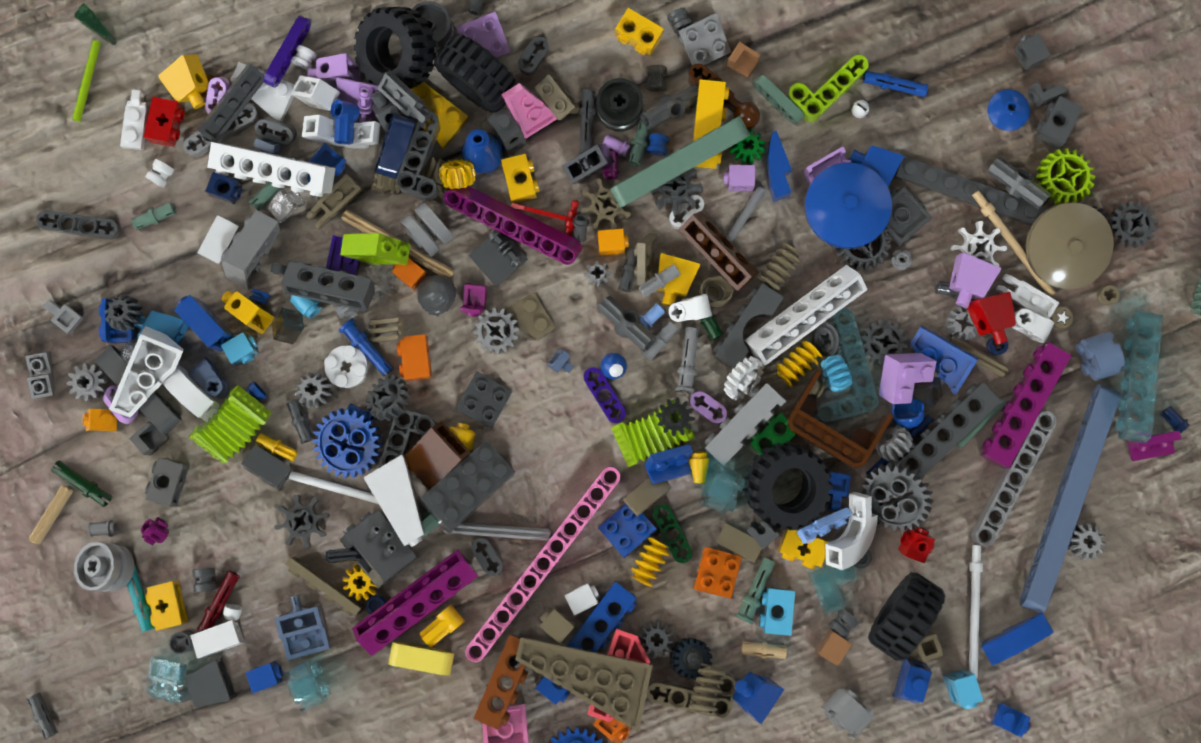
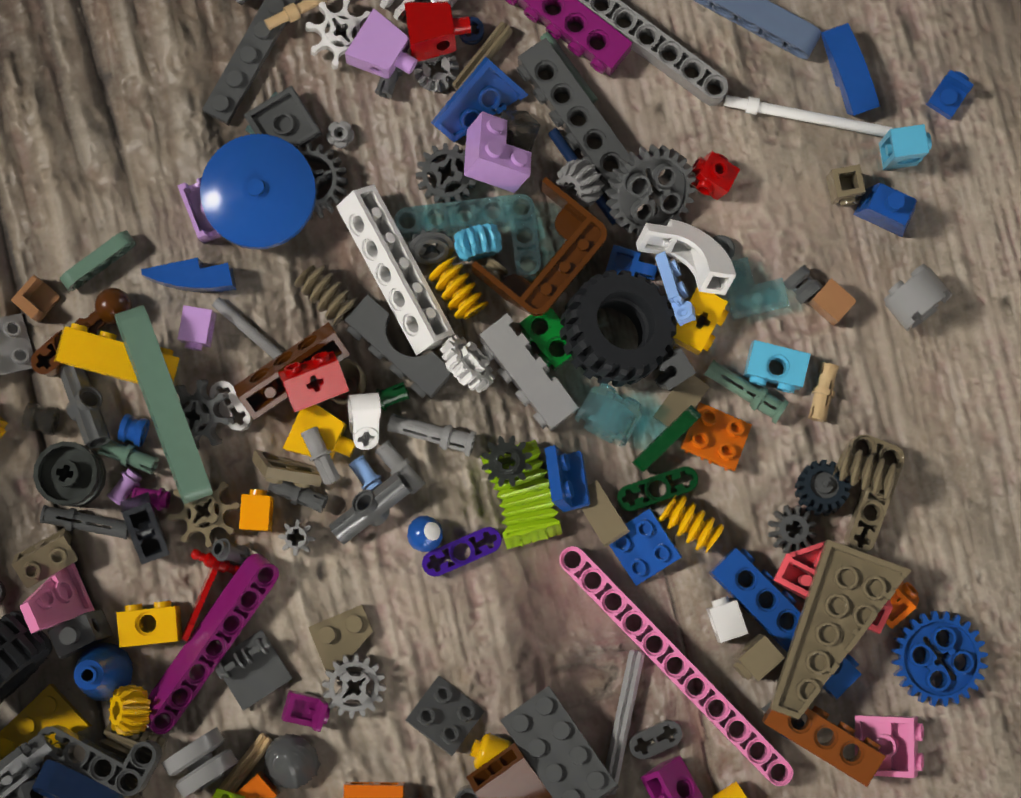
camera: 85 degrees left, 0 degrees up
sand blue tile [546,349,574,373] -> none
yellow cone [688,451,710,483] -> none
lavender beam [690,391,727,424] -> none
green gear [730,129,765,165] -> none
blue torso [733,672,785,724] -> none
lime beam [787,55,869,122] -> none
blue torso [849,146,904,187] -> none
white hinge [851,100,869,118] -> none
blue pin [863,70,928,97] -> none
black tyre [868,572,946,661] -> none
blue hair [891,398,925,429] -> none
none -> brick [278,351,349,412]
none -> dark green beam [632,405,701,473]

